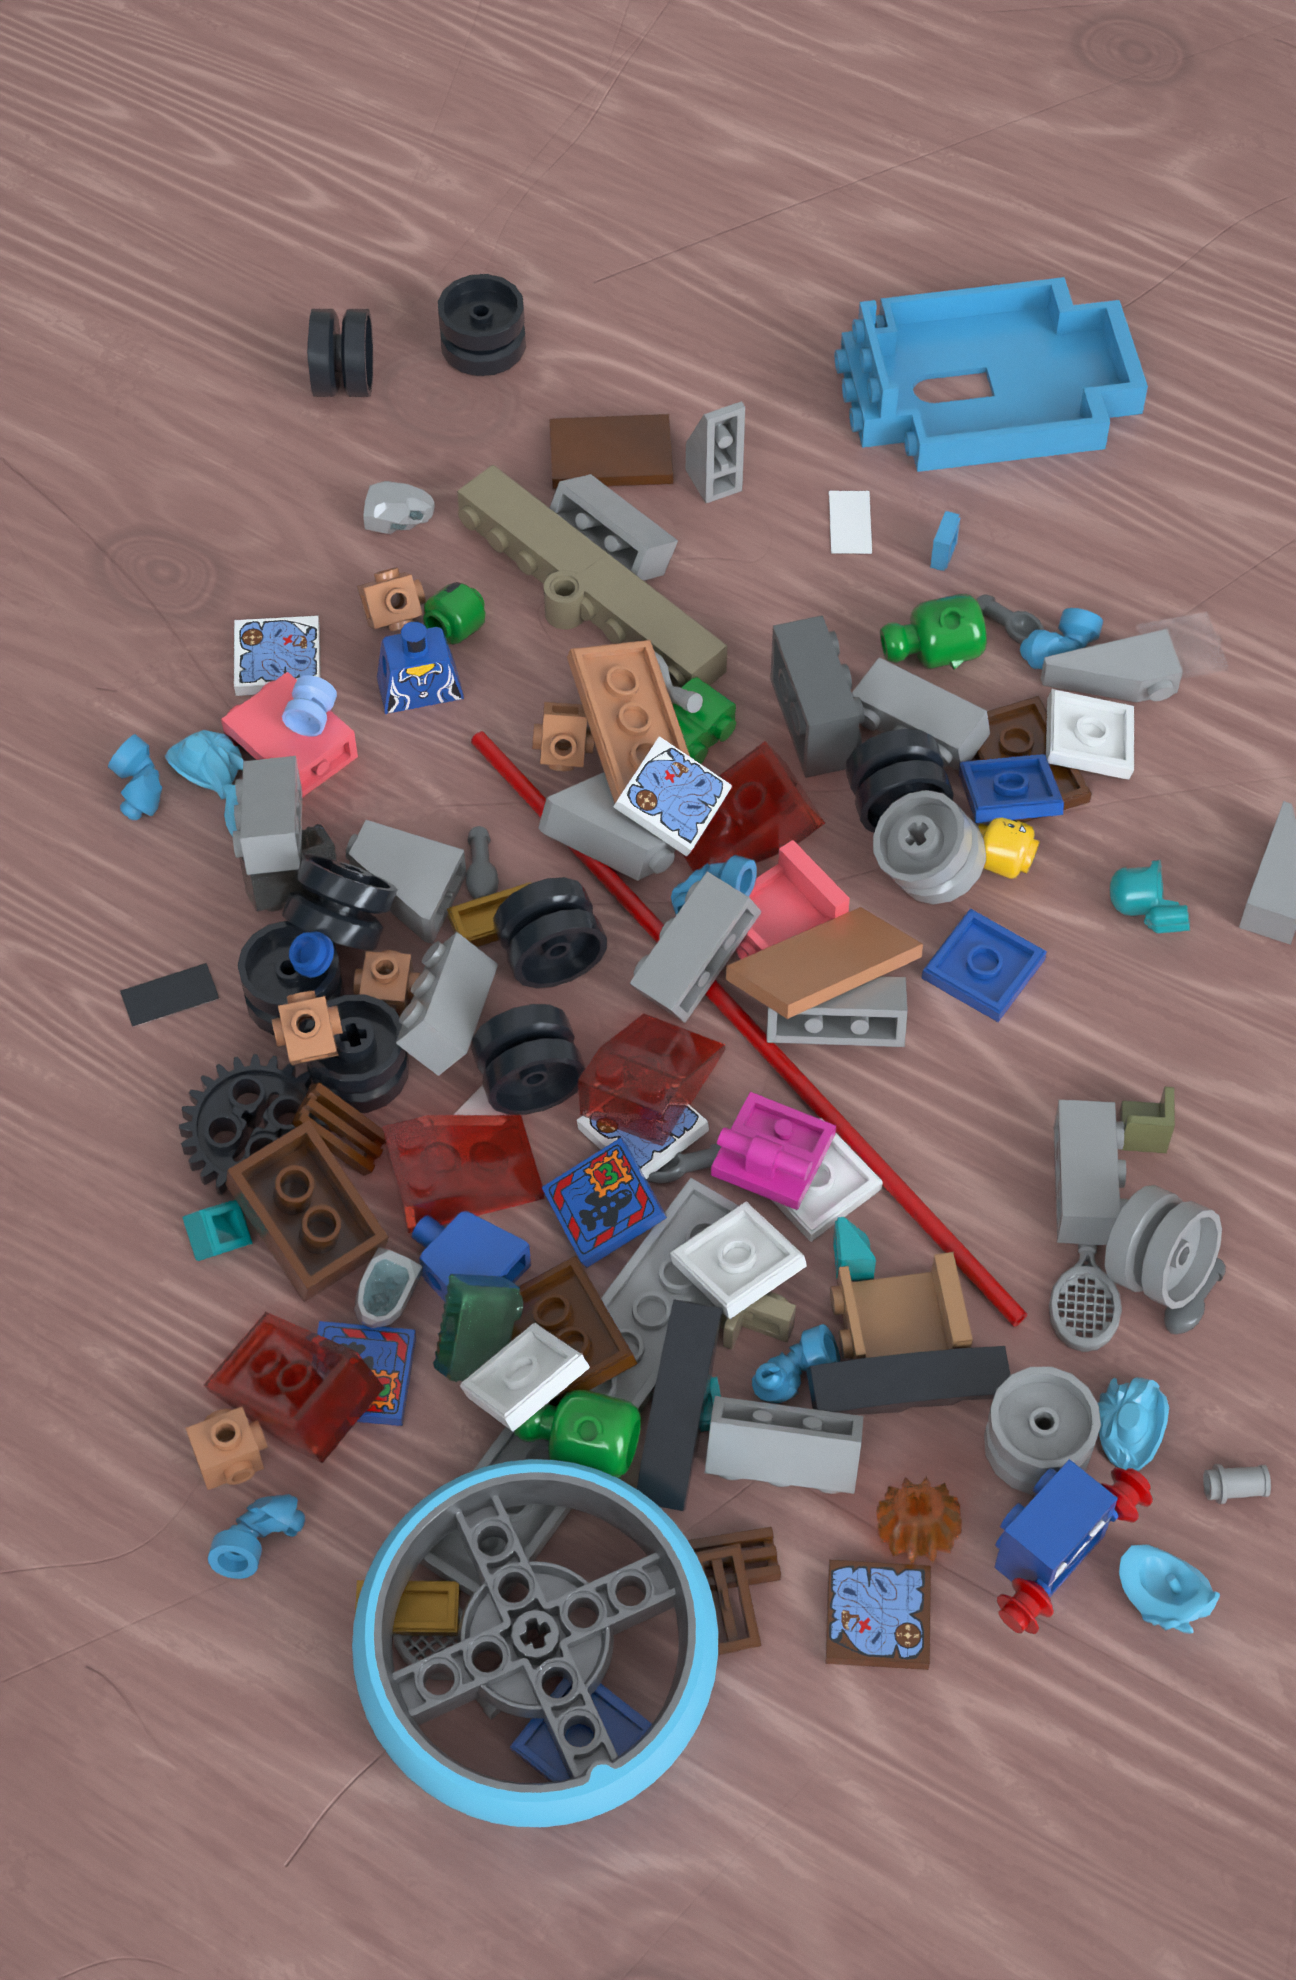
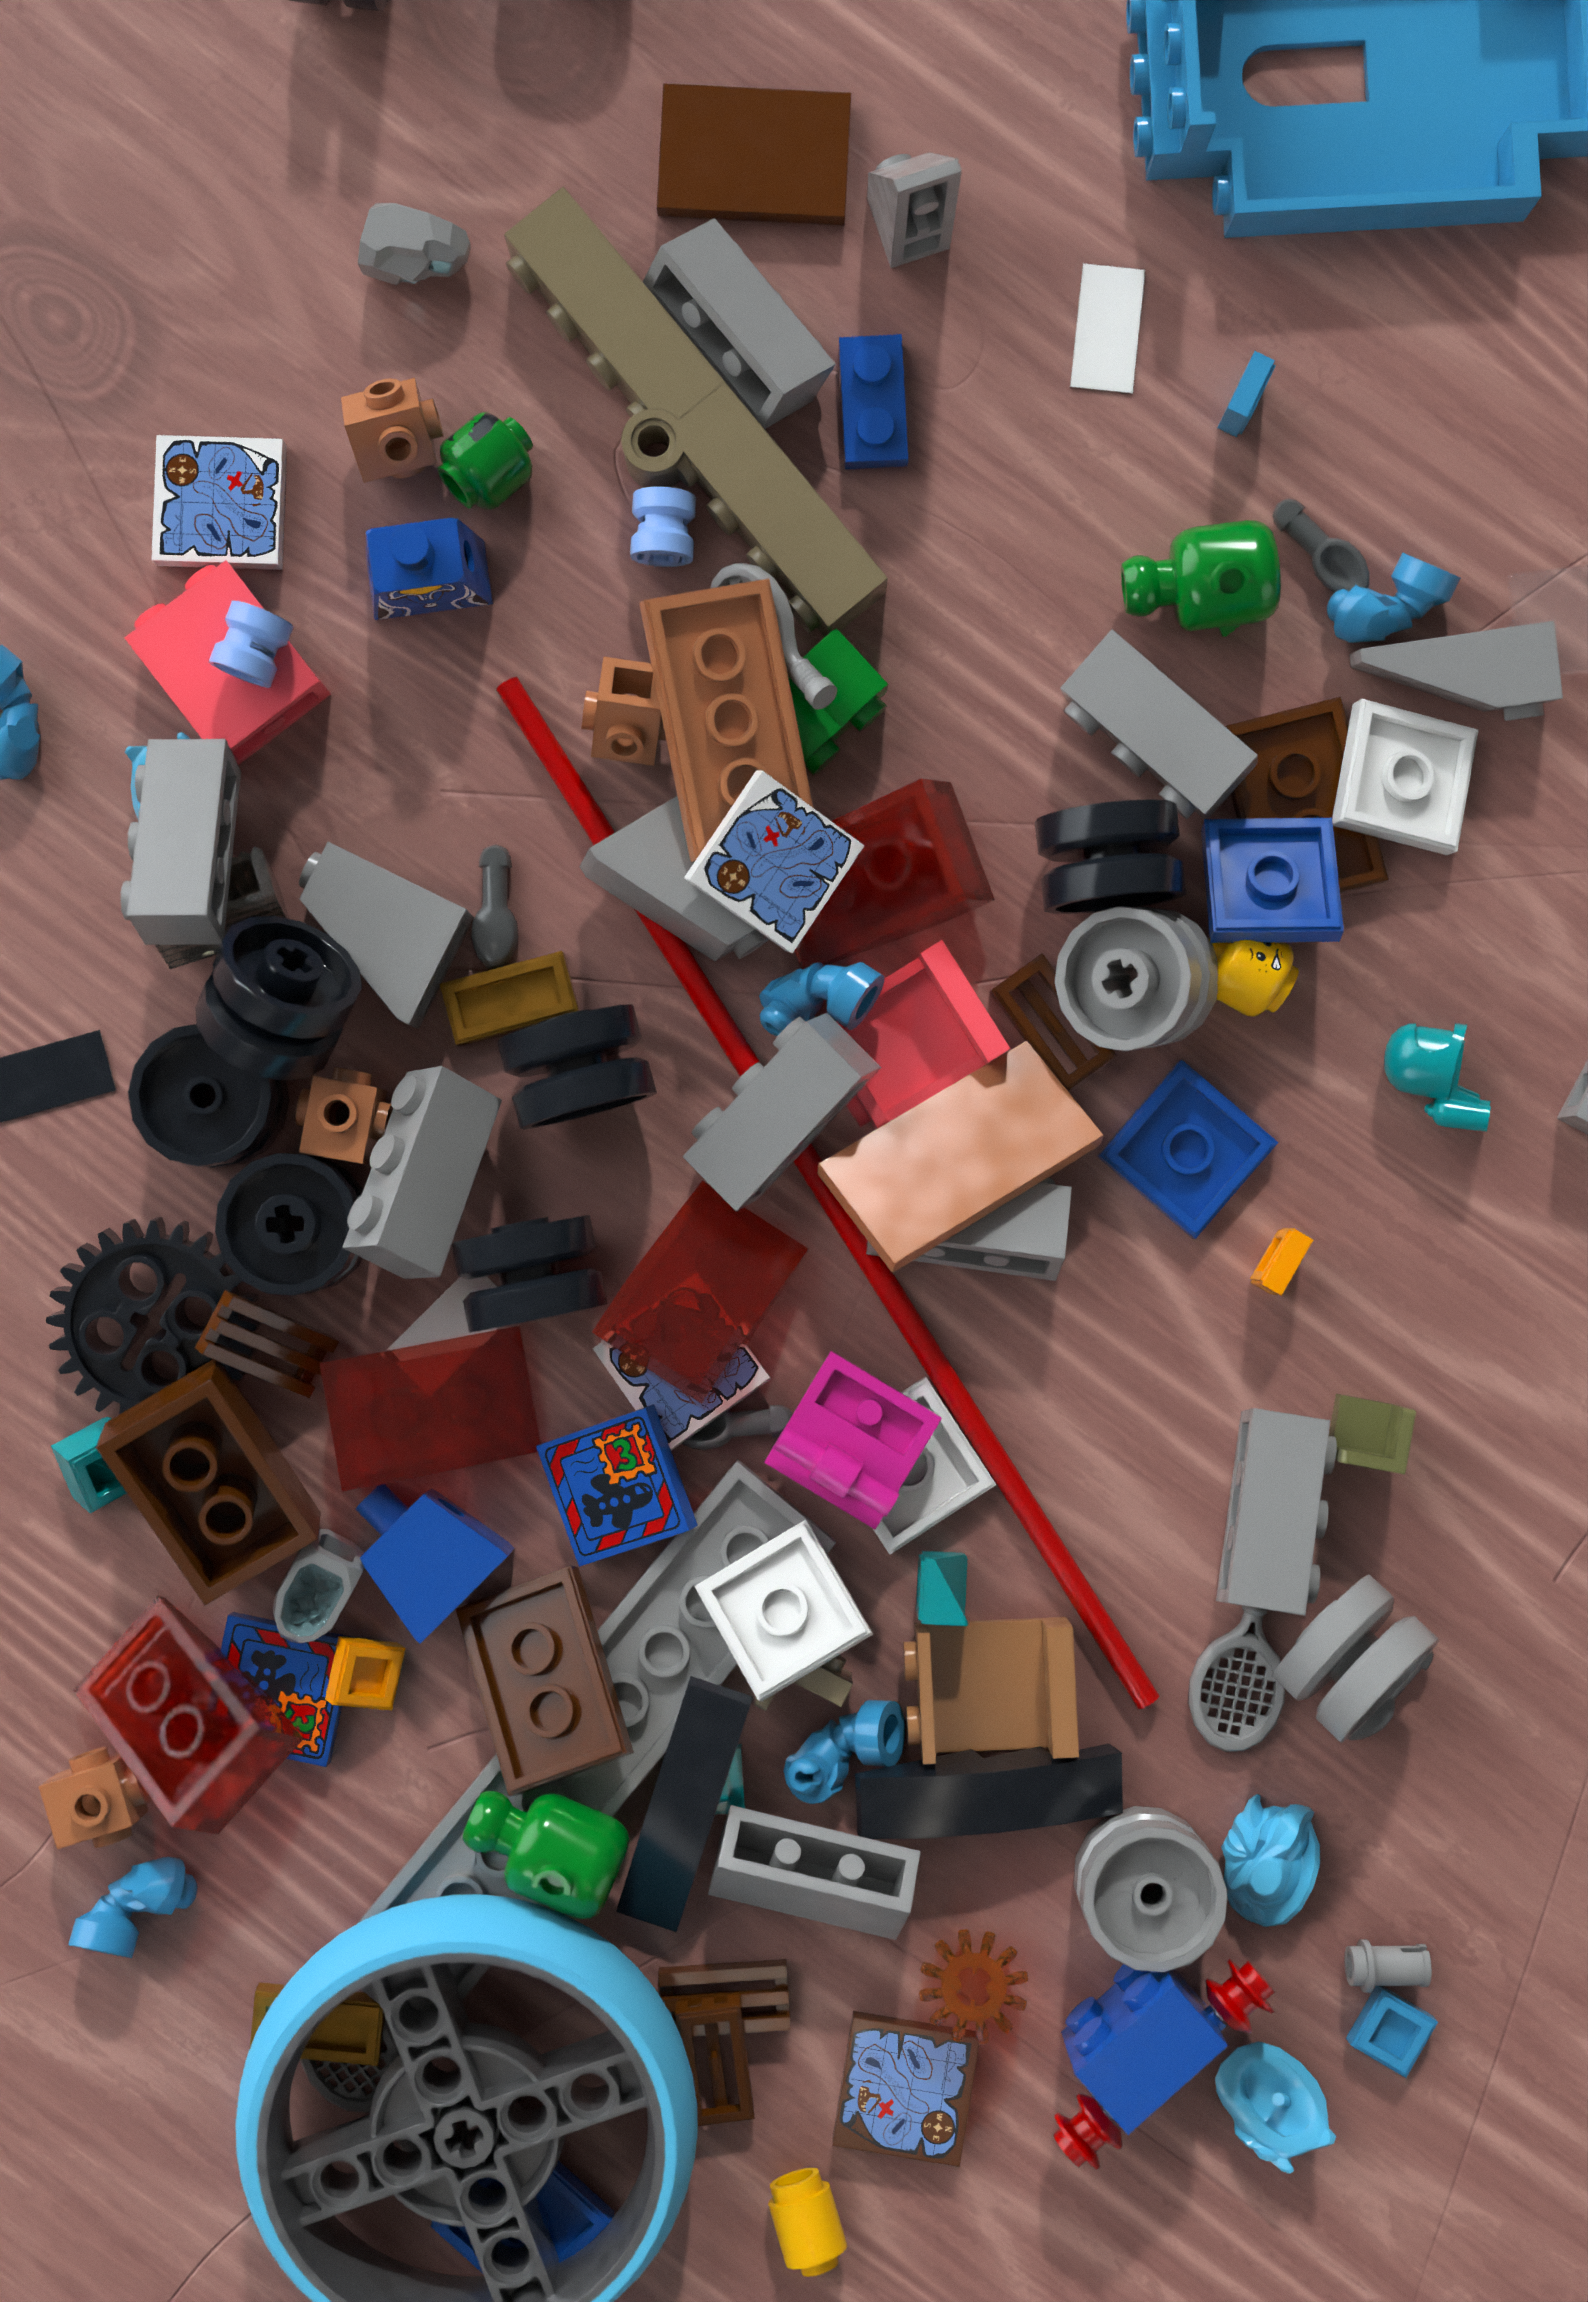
camera: 10 degrees right, 30 degrees up
medium azure hat [165,730,244,799] -> none
nougat brick [272,991,343,1065] -> none
blue plate [289,932,334,978] -> none
clear green brick [433,1274,523,1382] -> none
white tile [460,1323,590,1431] -> none
dark grey brick [770,615,865,778] -> none
none -> light orange tile [325,1636,406,1711]
none -> light blue wheel [630,487,696,567]
none -> yellow brick [768,2167,847,2277]
none -> blue plate [839,334,908,470]
none -> reddish brown tile [990,953,1117,1091]
none -> light orange tile [1250,1228,1313,1296]
none -> dark azure tile [1346,1986,1438,2078]

